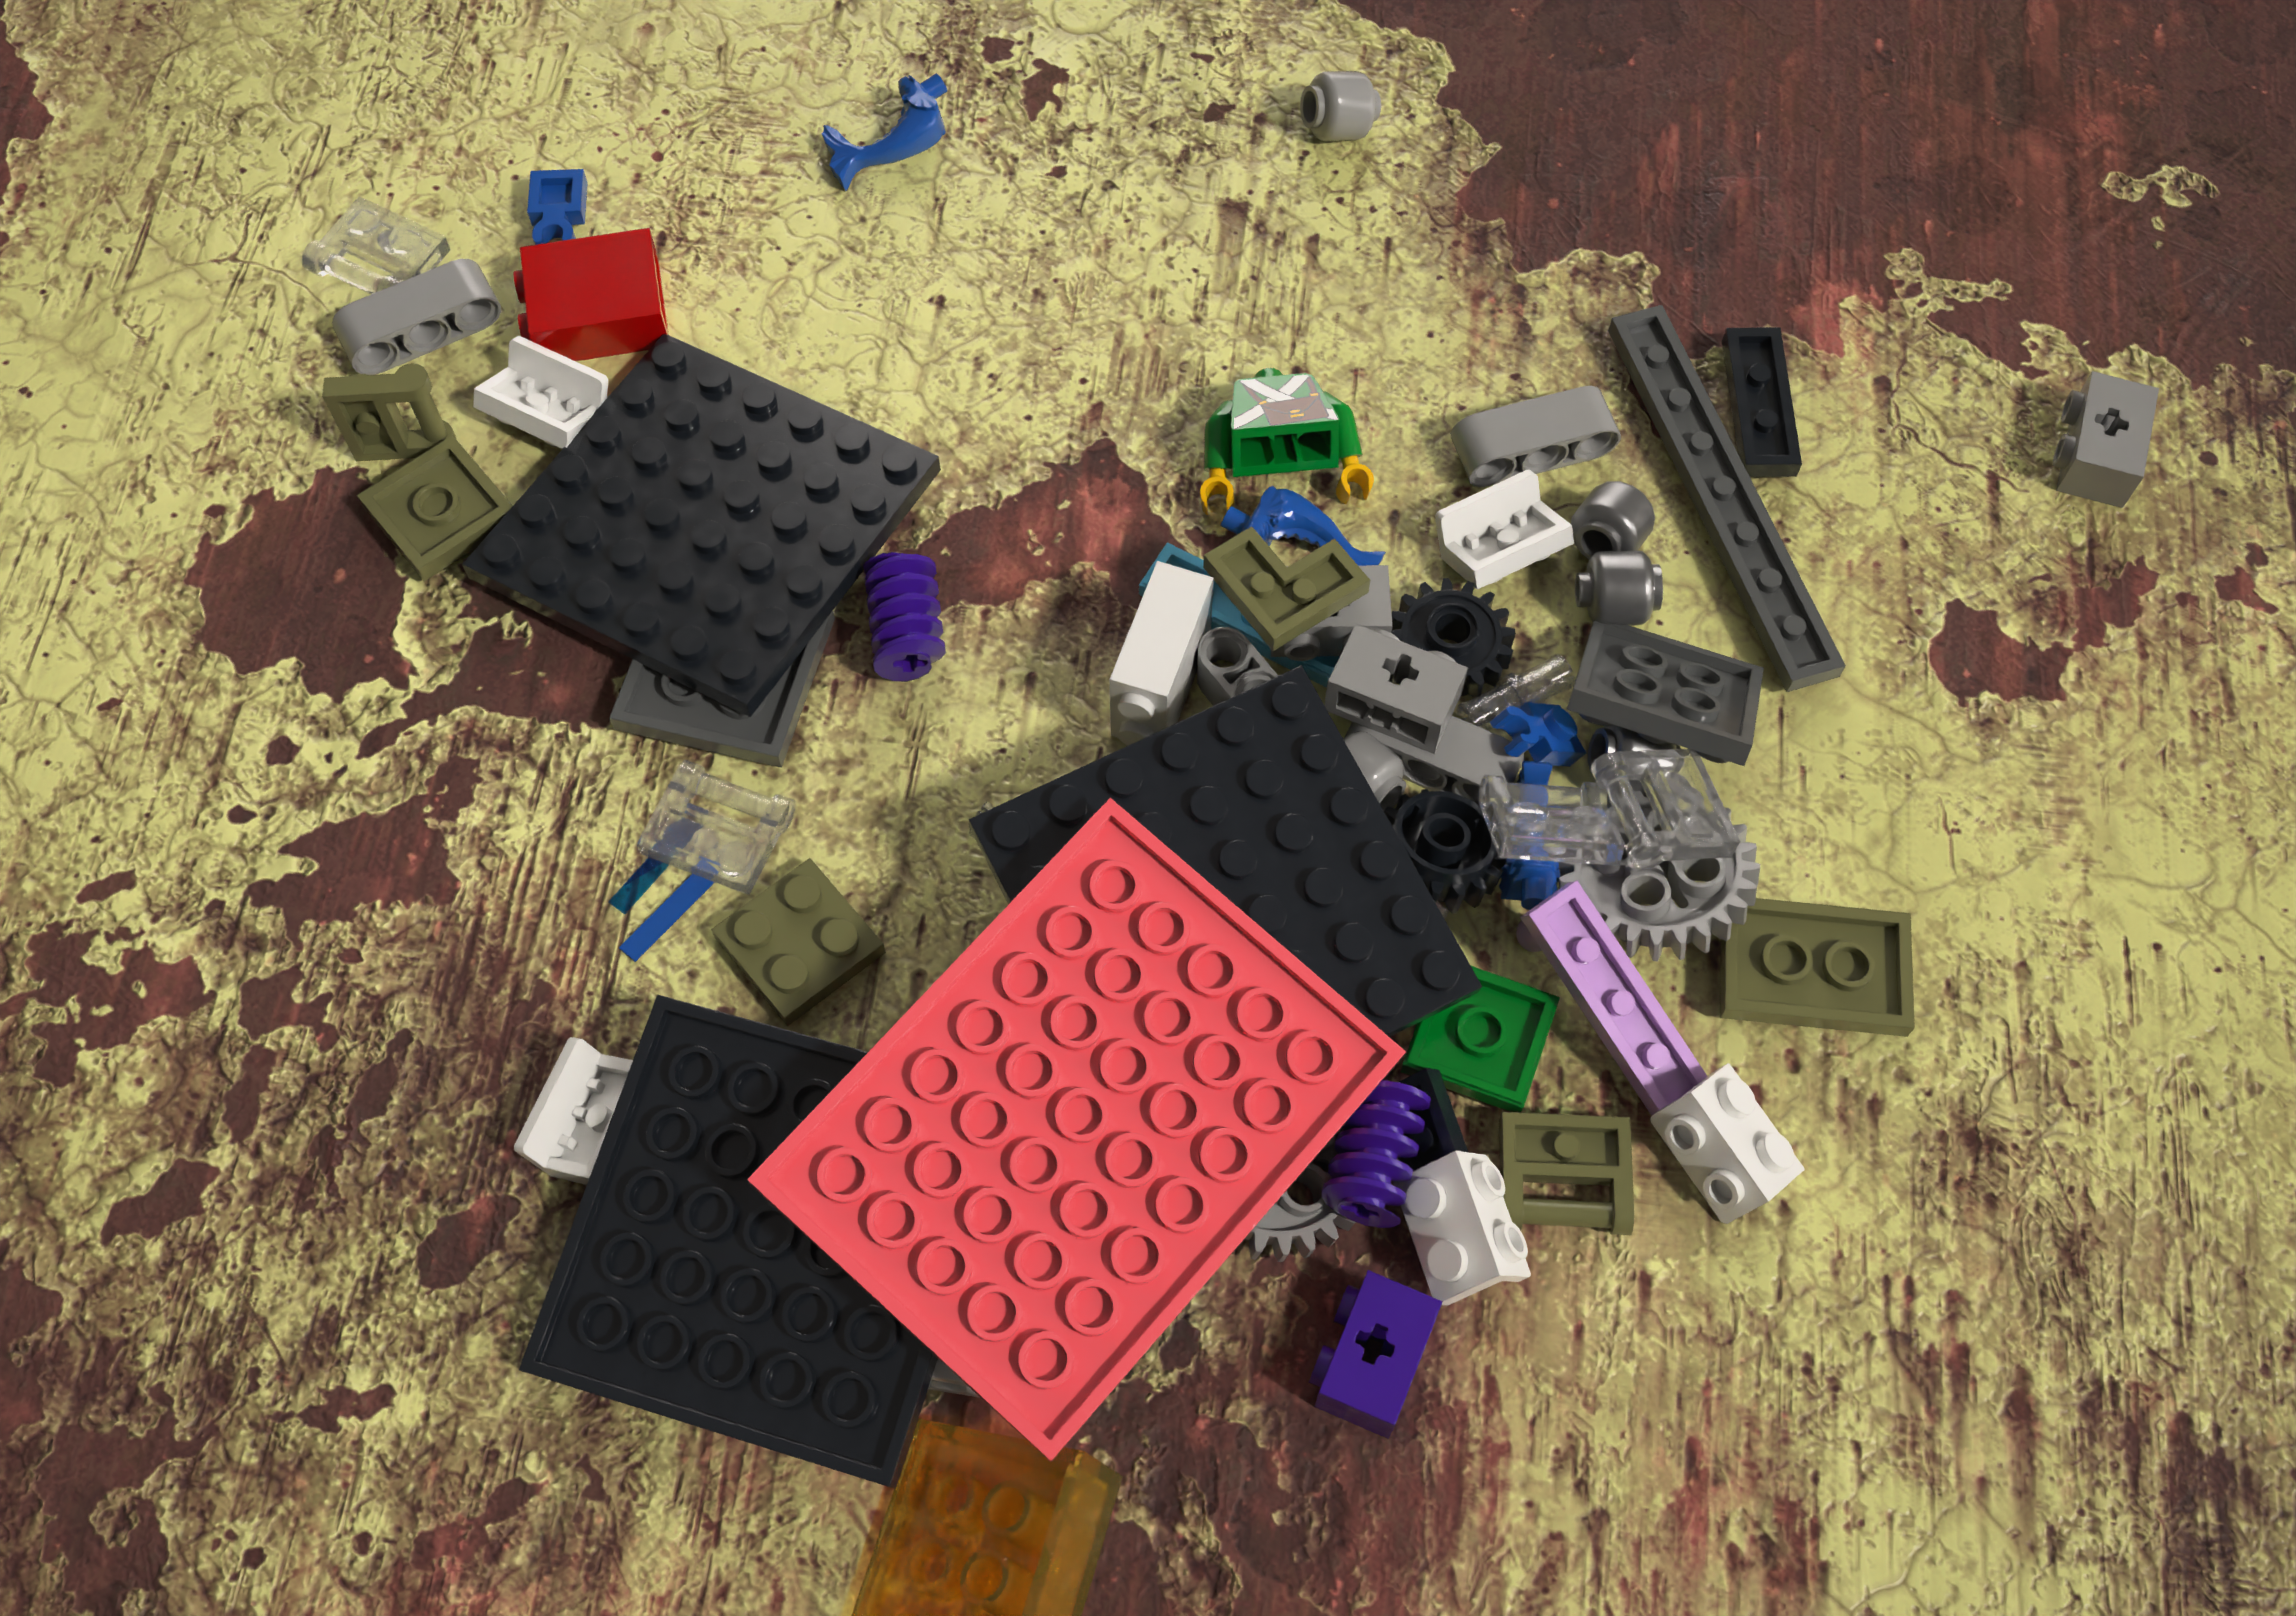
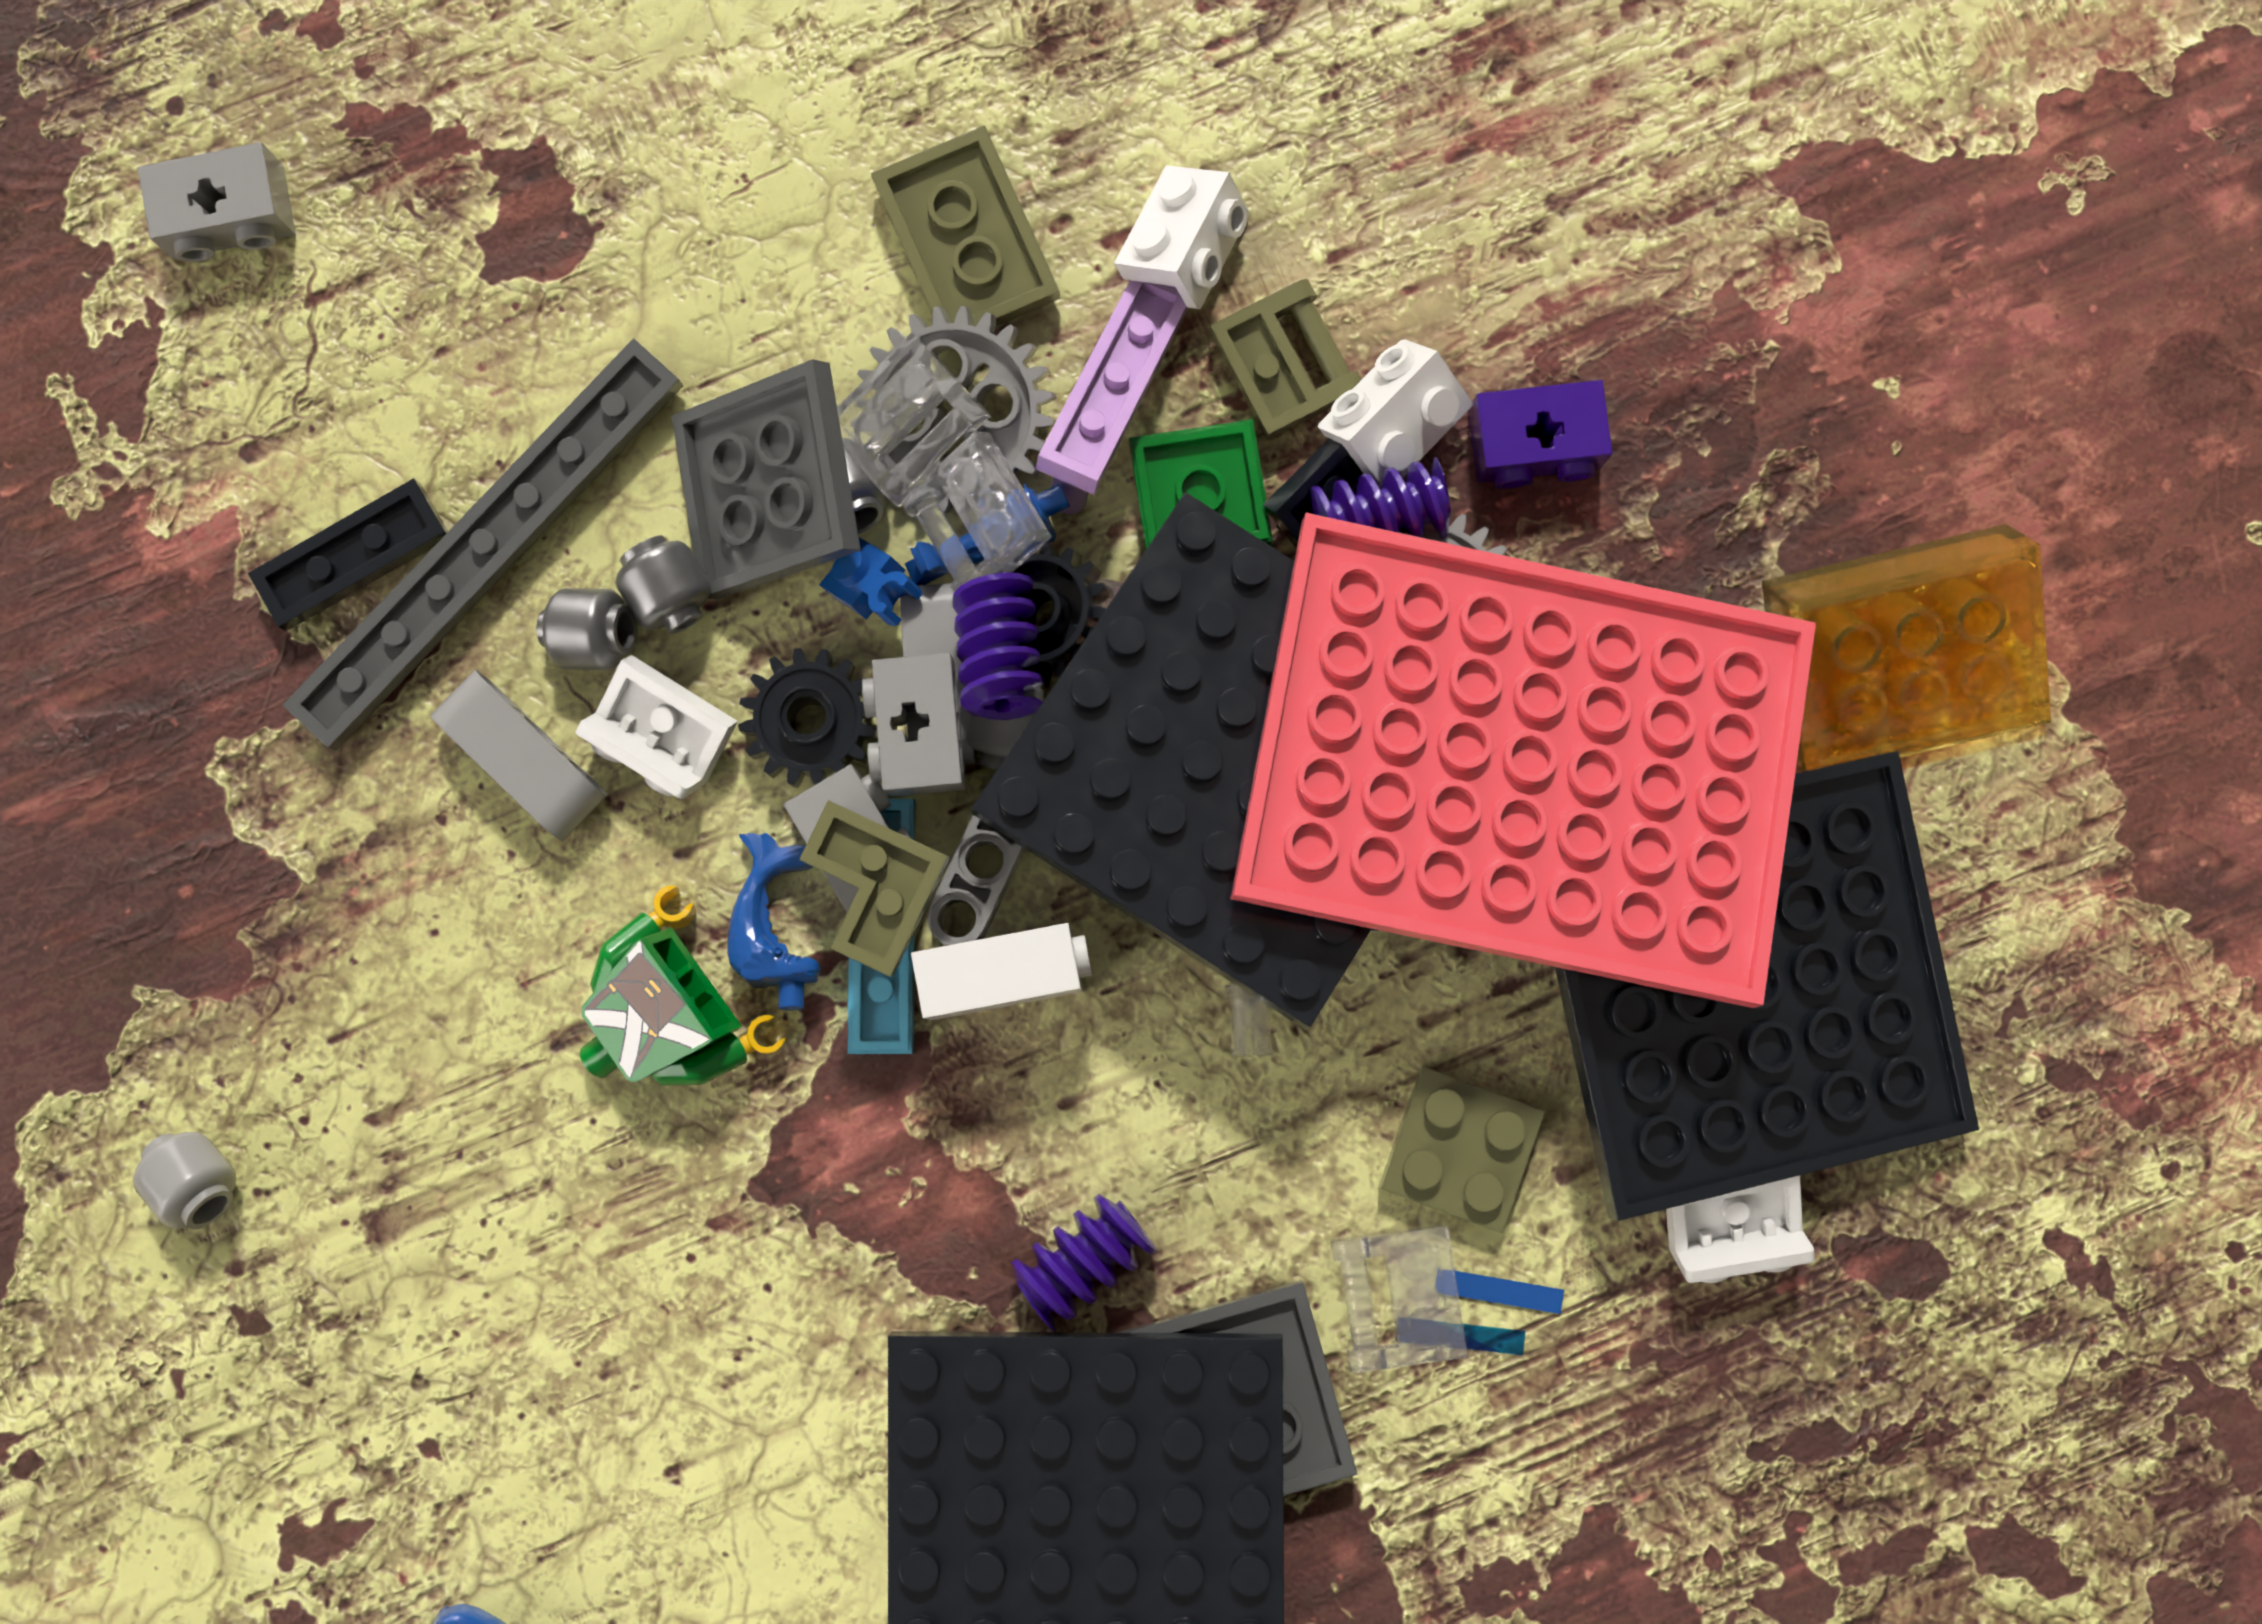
camera: 120 degrees left, 20 degrees up
clear pin [1456,654,1575,730] -> none
none -> dark purple piece [952,572,1043,720]

